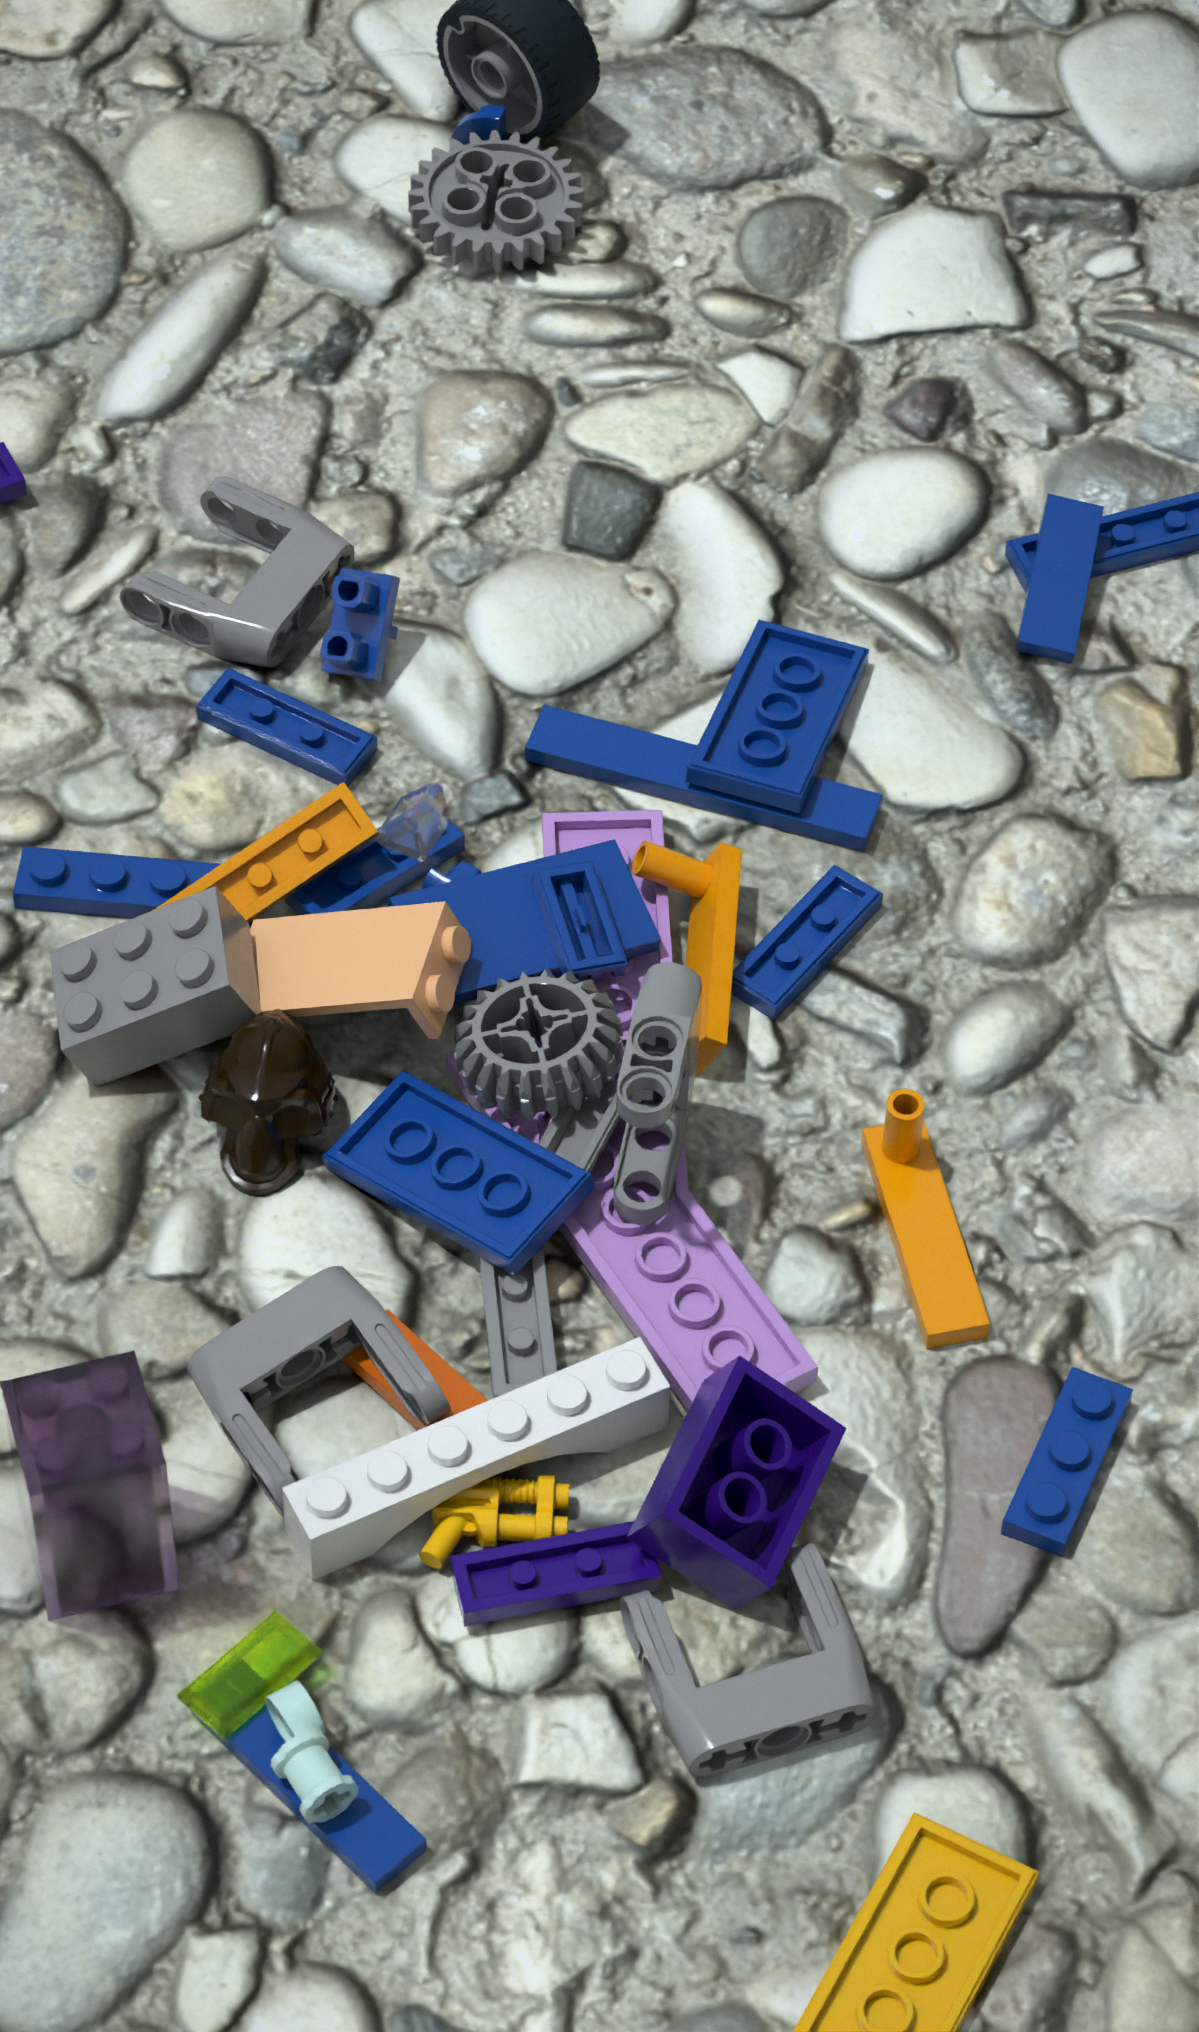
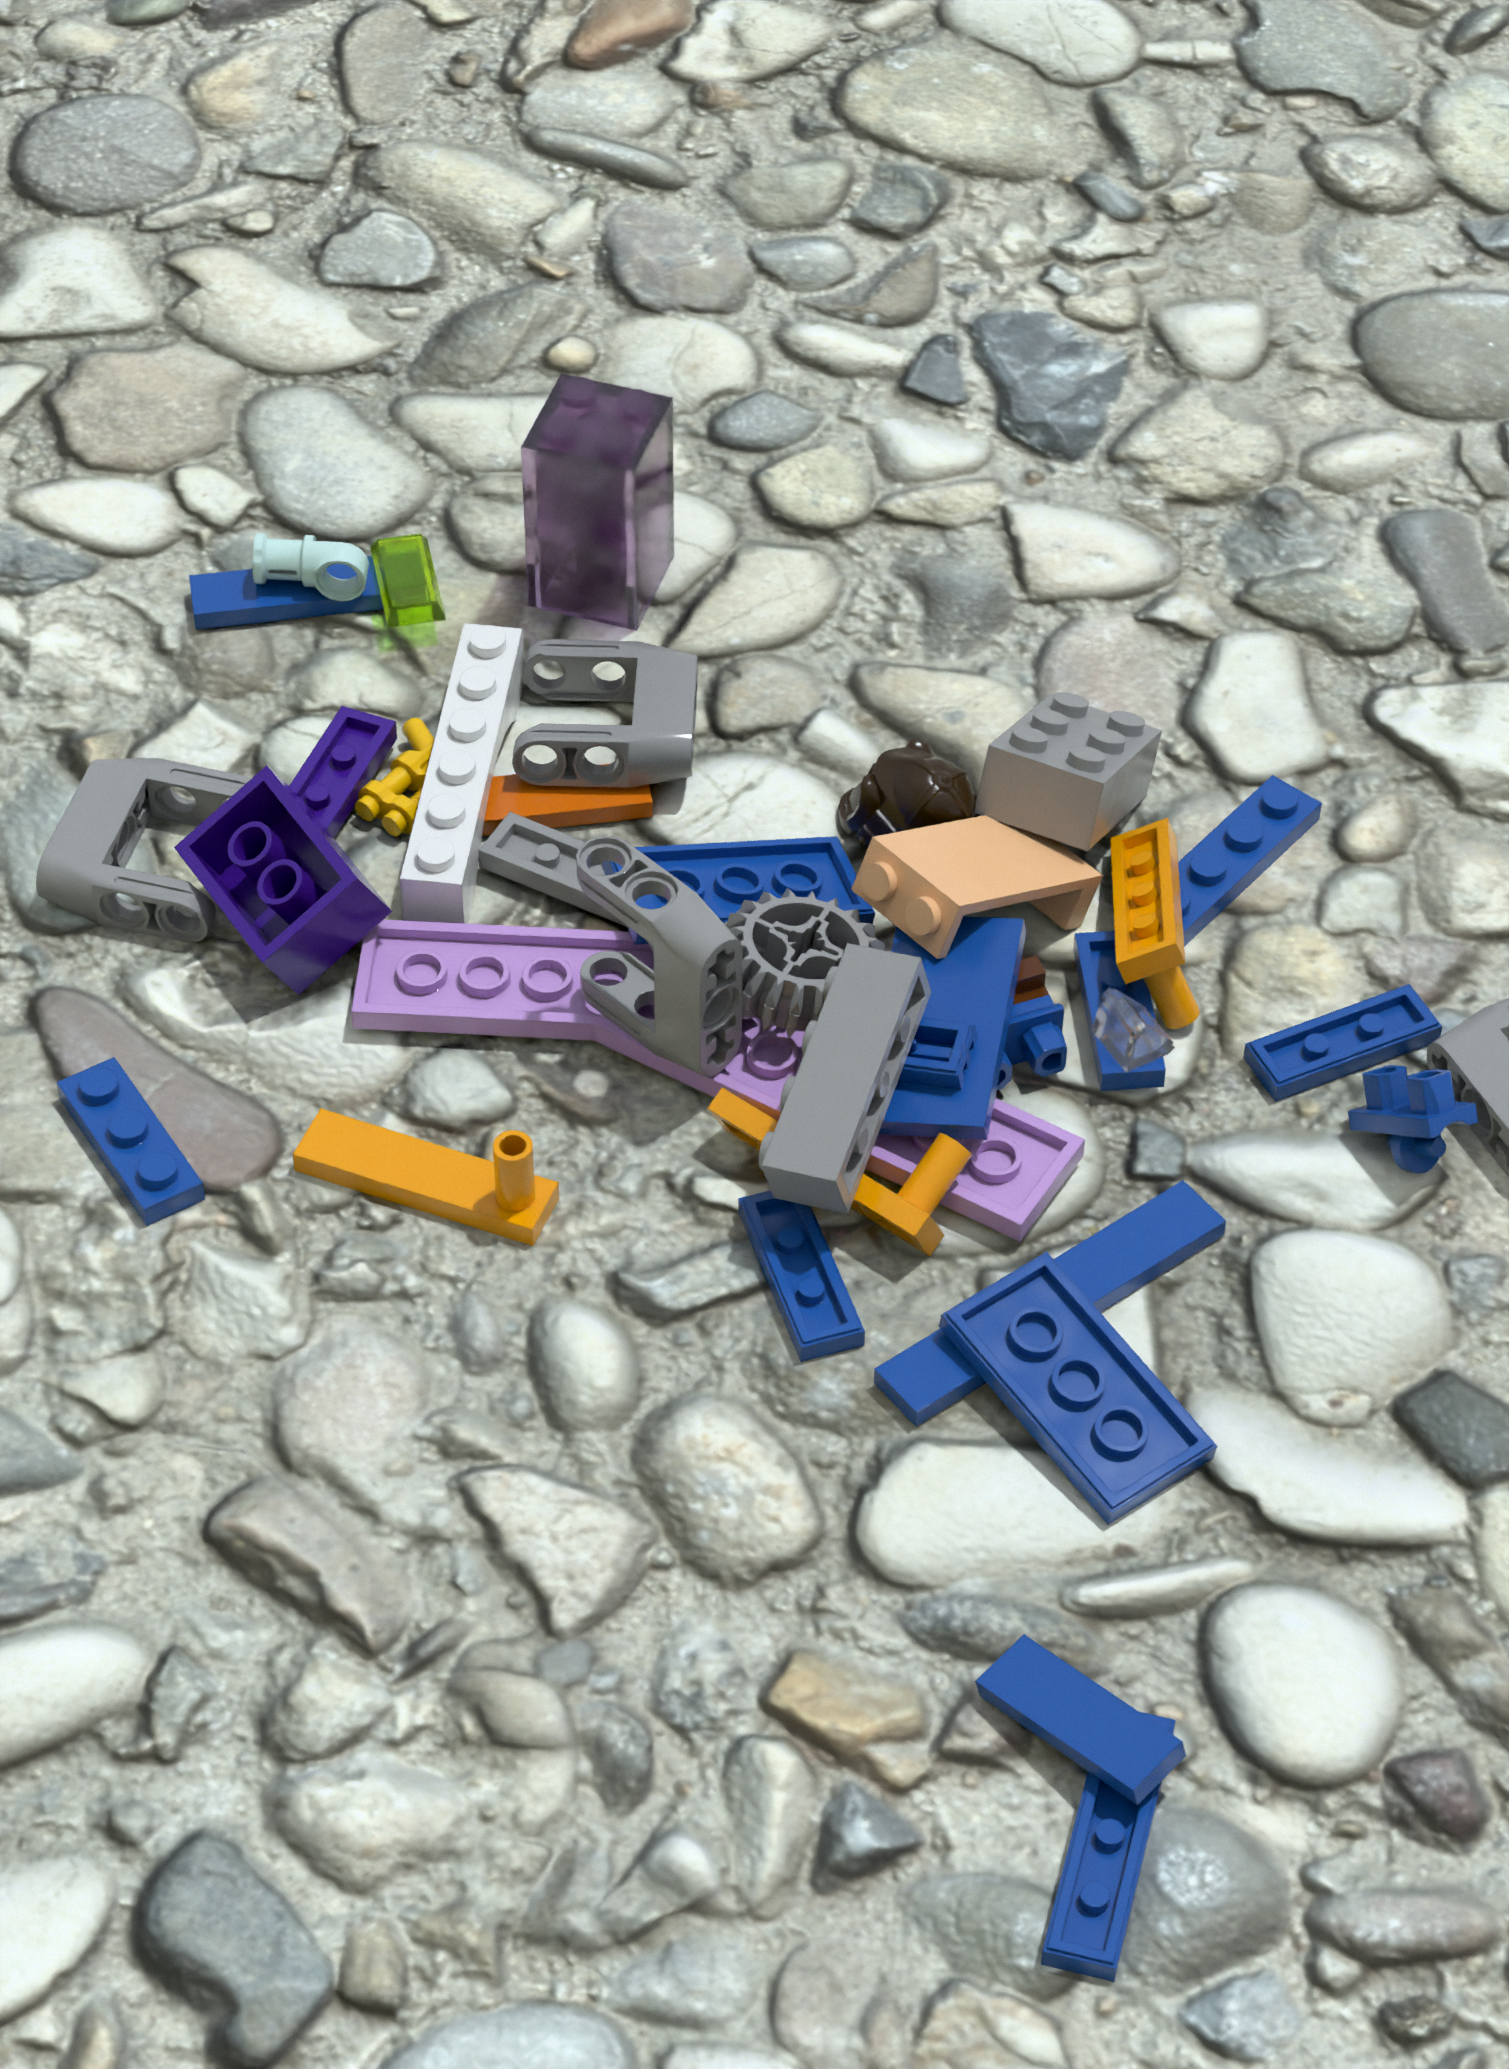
camera: 125 degrees right, 5 degrees down
none -> light grey brick [758,943,931,1214]

